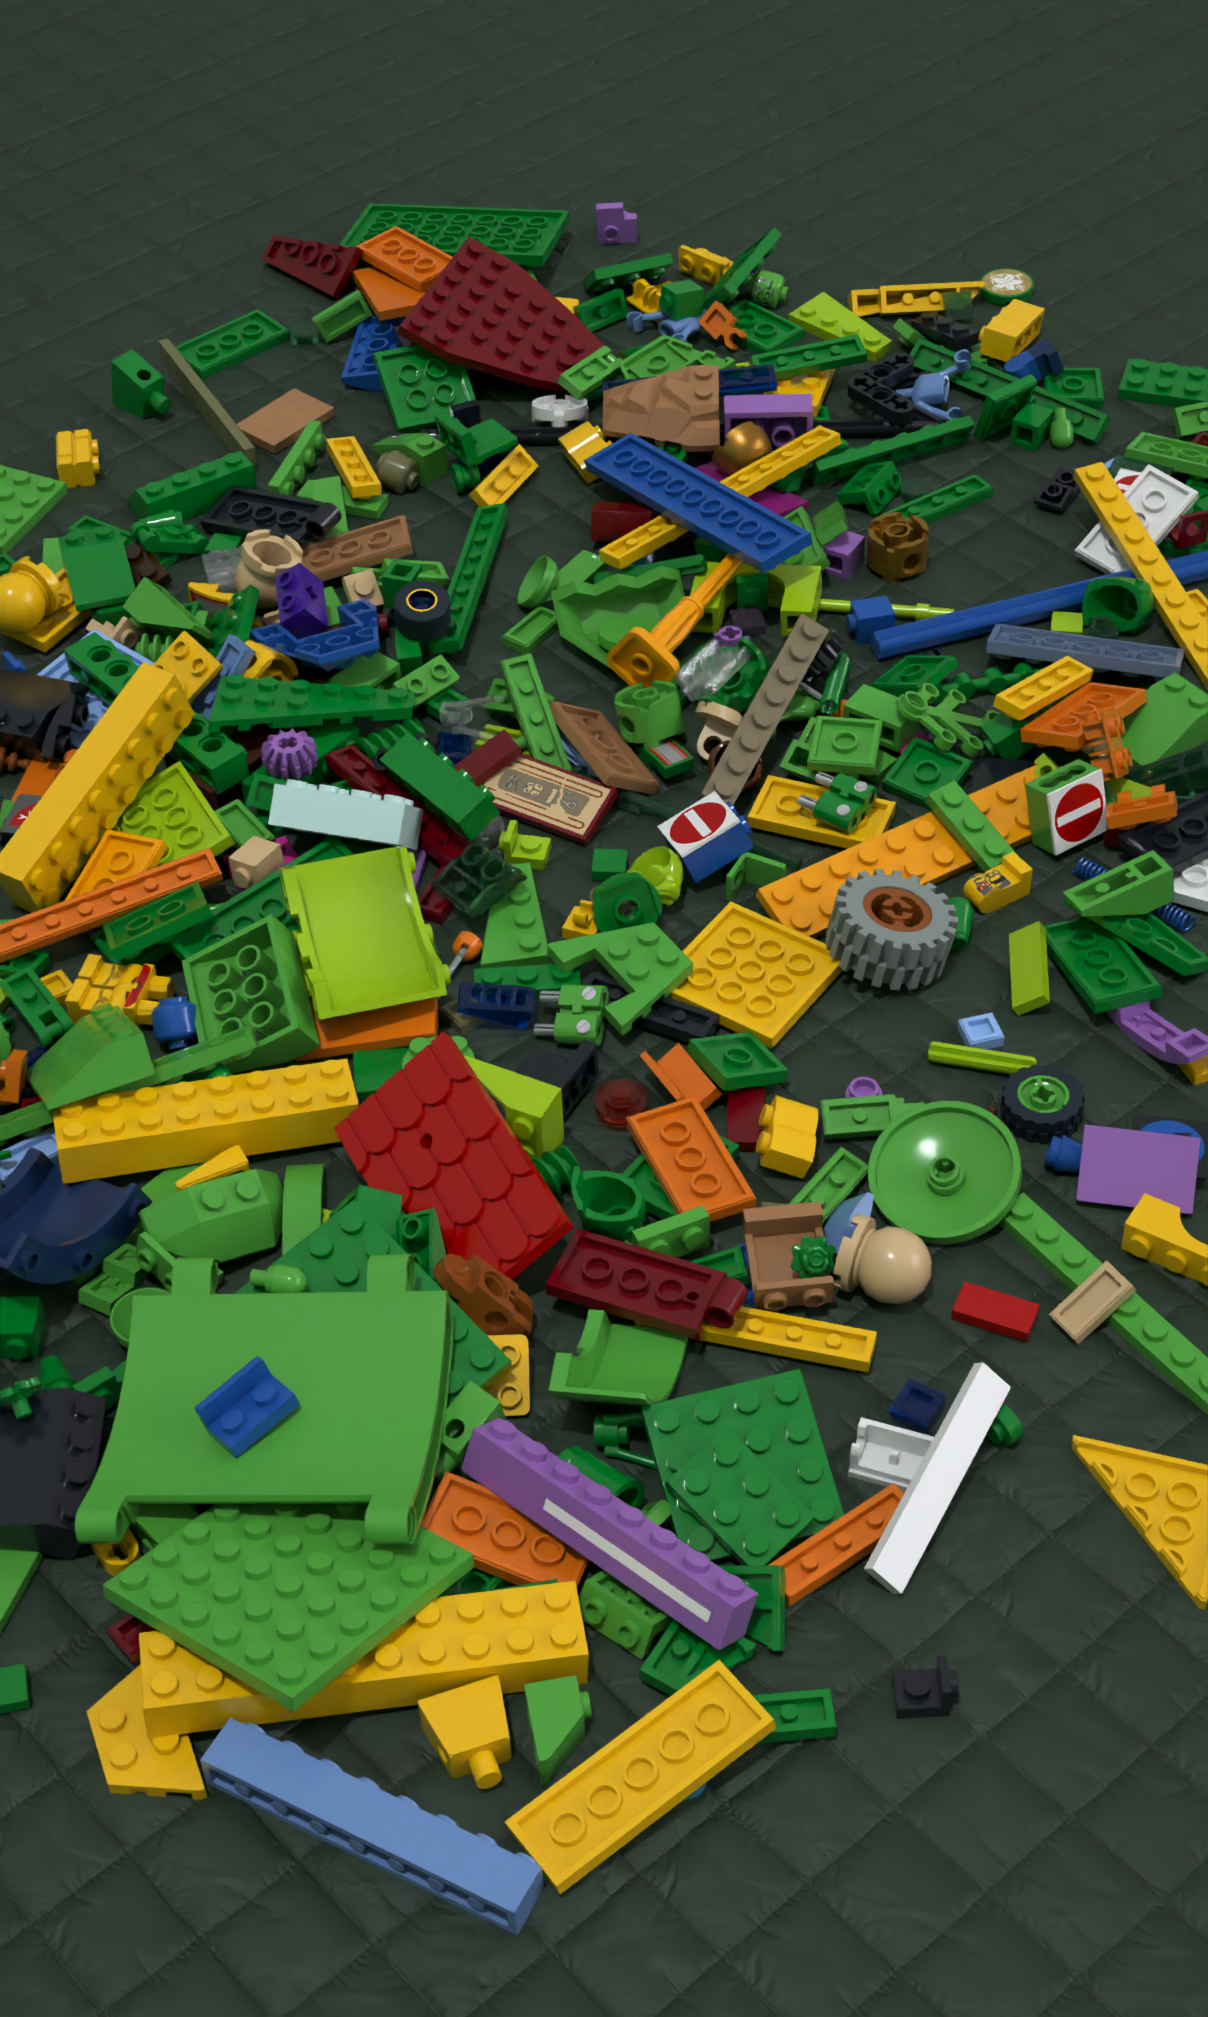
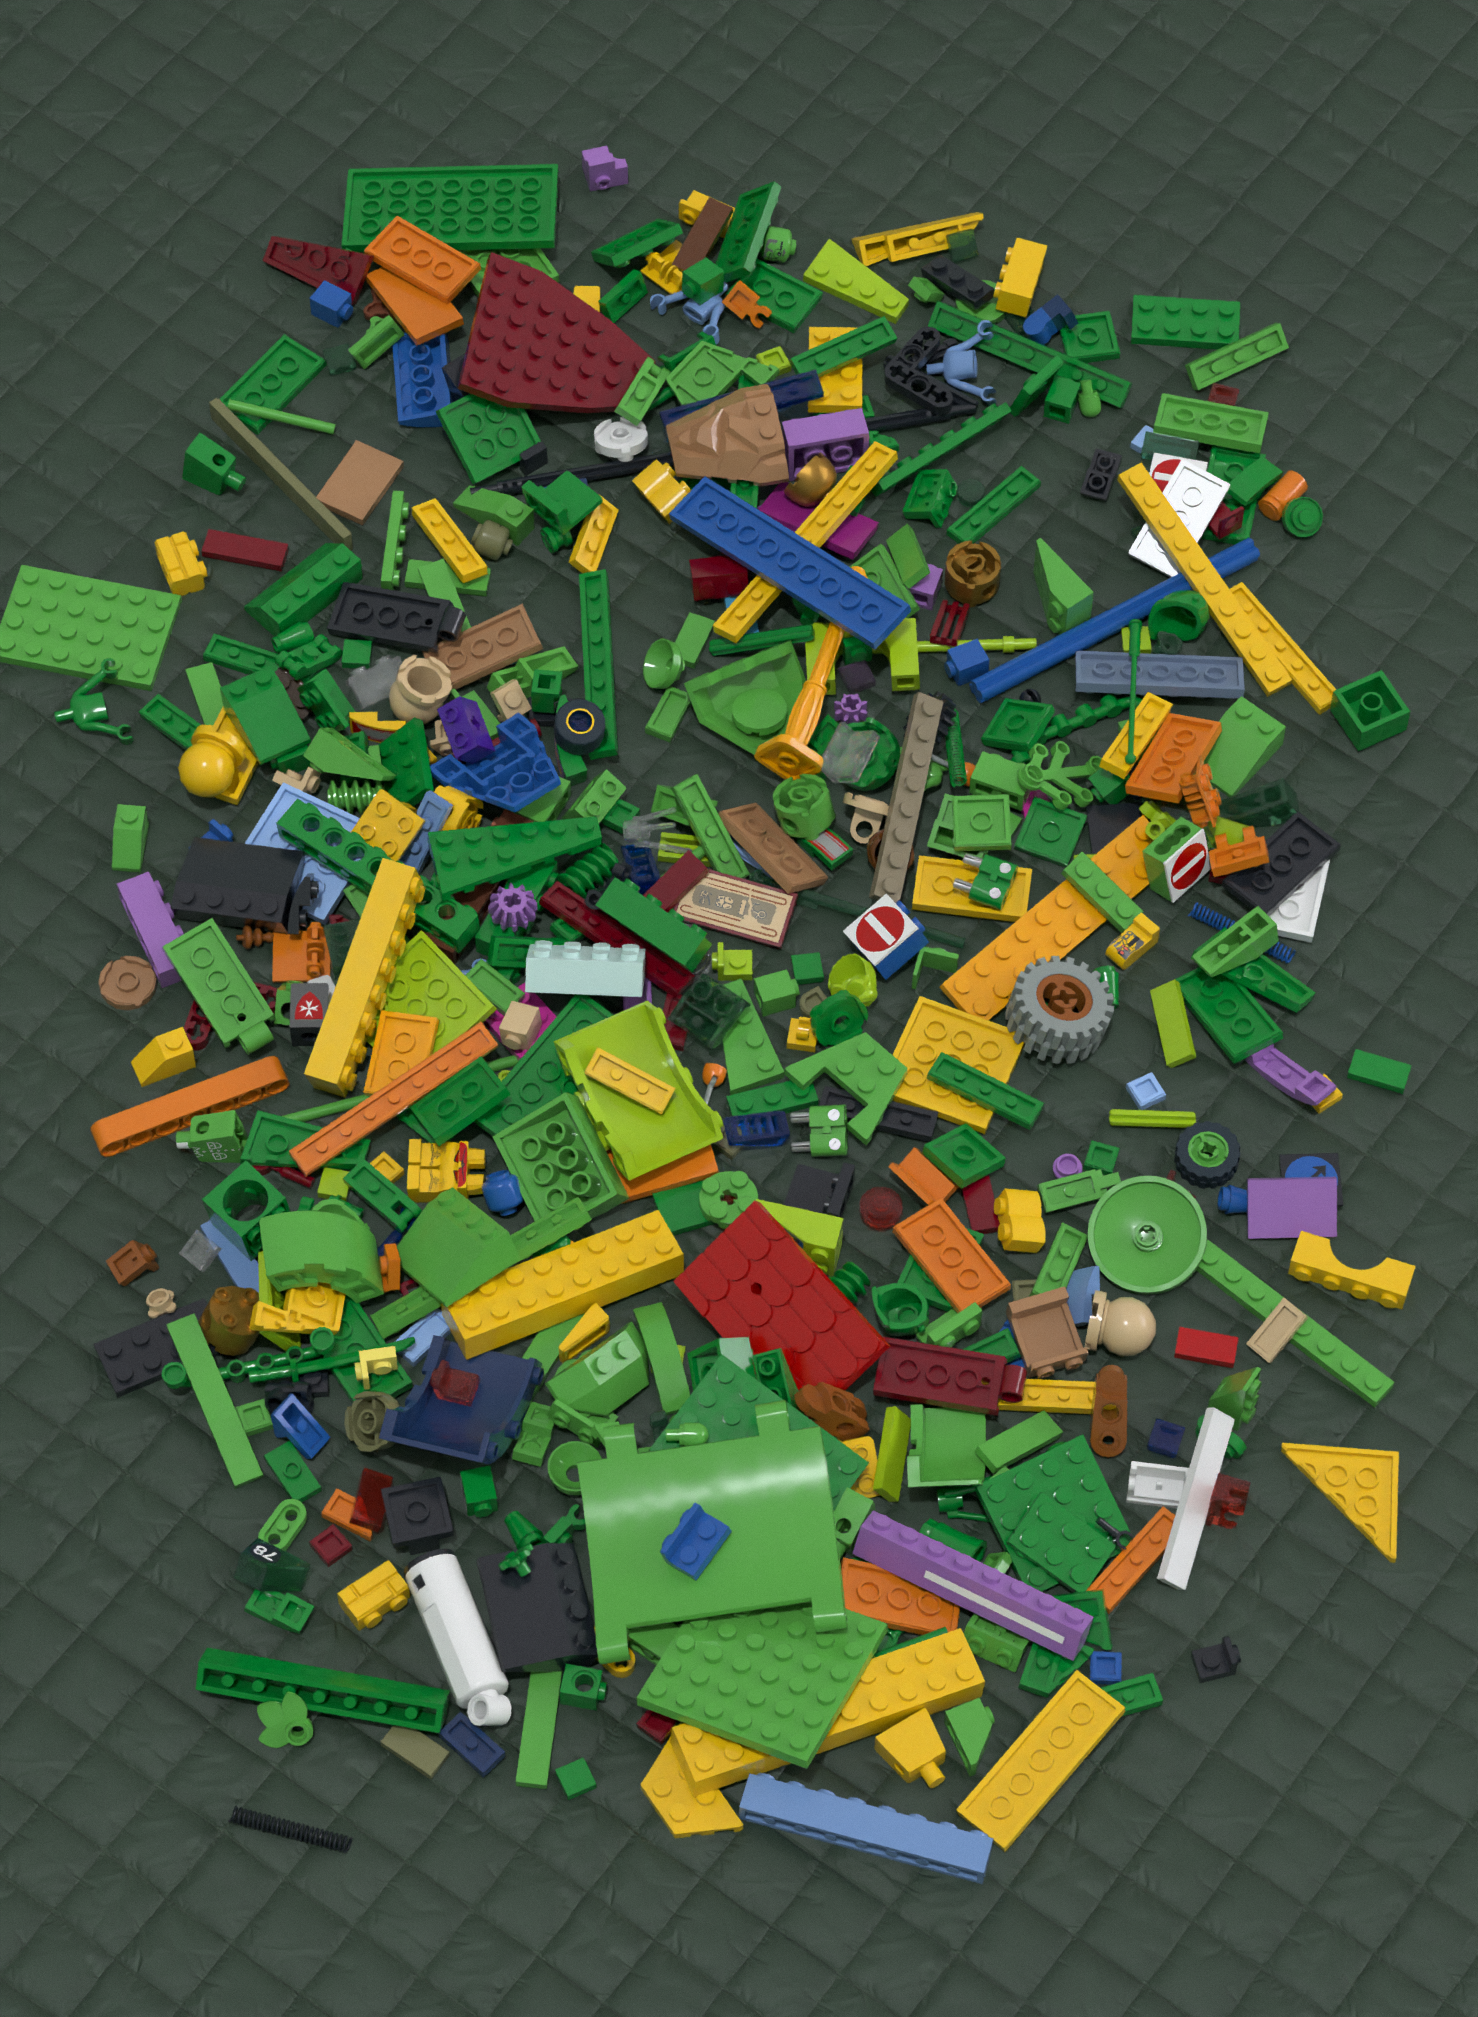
camera: 15 degrees left, 15 degrees up
green plant [790,1235,836,1279] -> none
tile [980,268,1034,306] -> none
none -> dark red tile [201,529,289,571]
none -> bright green bar [227,399,336,434]
none -> green bracket [297,669,356,731]
none -> blue brick [309,280,353,328]
none -> clear red bracket [430,1360,480,1406]
none -> green brick [560,1664,608,1711]
none -> yellow tile [584,1047,676,1115]
none -> reddish brown tile [672,197,733,272]
none -> bright green brick [754,969,800,1017]
none -> lime tile [873,1406,911,1502]
none -> green tile [927,1052,1044,1130]
none -> dark red tile [930,600,970,647]
none -> bright green tile [975,1410,1063,1474]
none -> bright green slope [1033,538,1094,635]
none -> green tile [1083,1140,1120,1176]
none -> dark orange piece [1090,1365,1127,1457]
none -> blue tile [1090,1651,1122,1685]
none -> black hand [1095,1517,1133,1551]
none -> green piece [1125,619,1143,765]
none -> clear red hinge [1205,1473,1251,1529]
none -> bright green slope [1208,1367,1262,1431]

